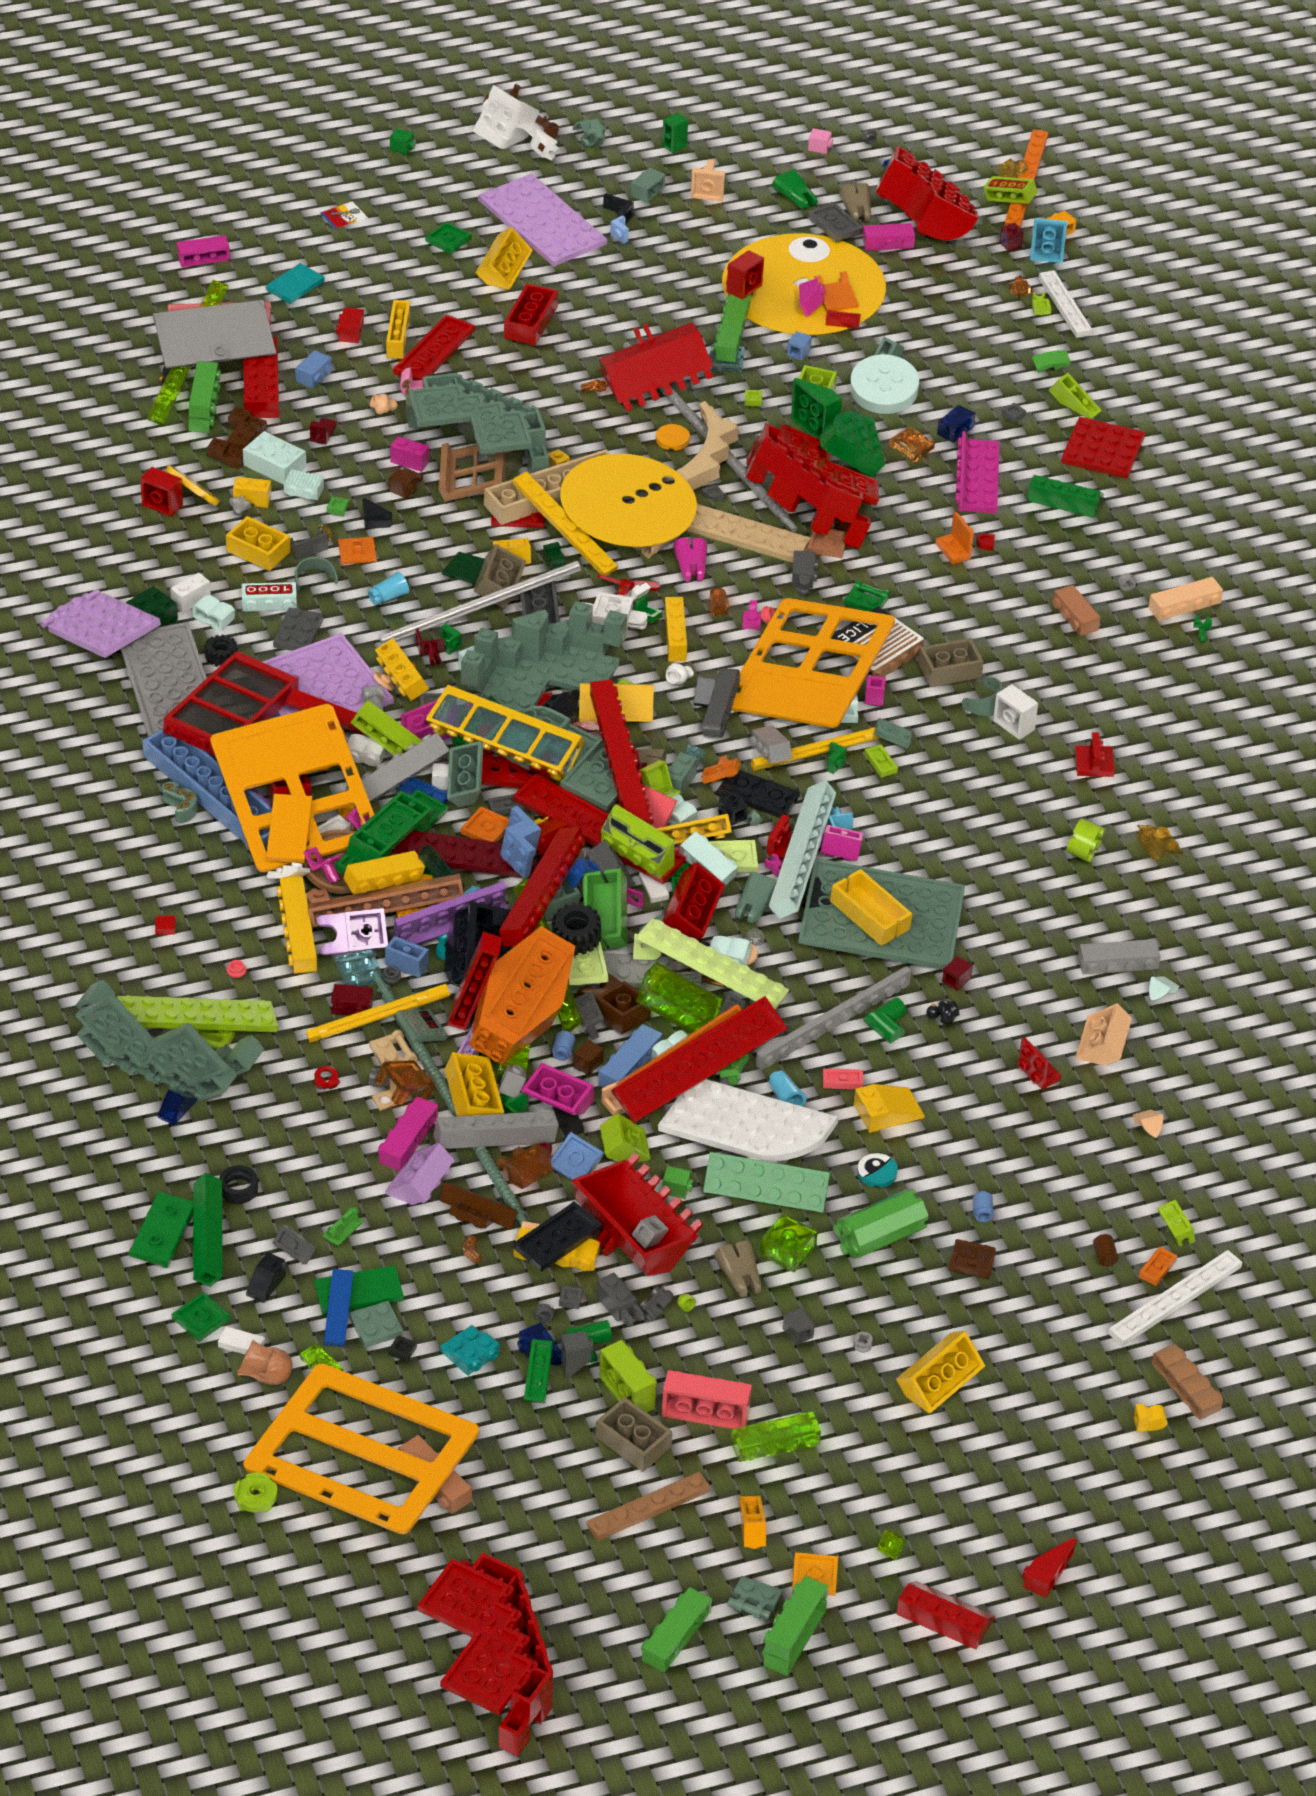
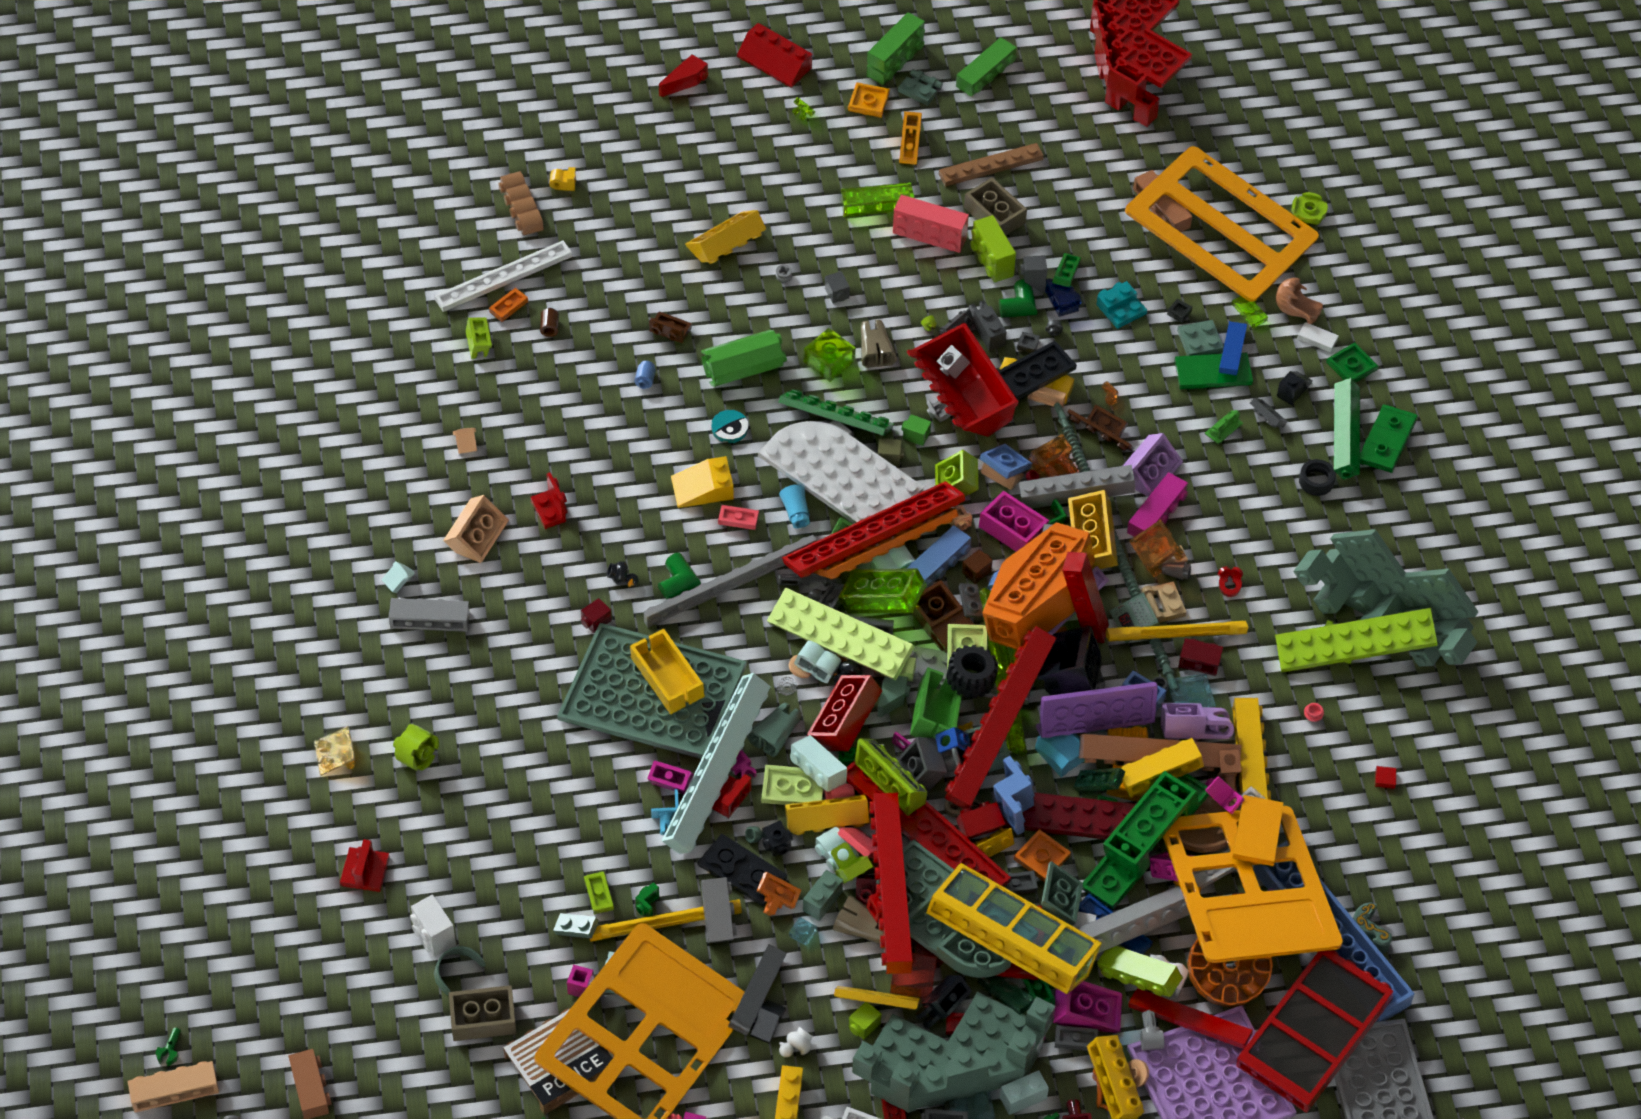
camera: 170 degrees left, 10 degrees up
none -> olive brick [878,439,905,466]

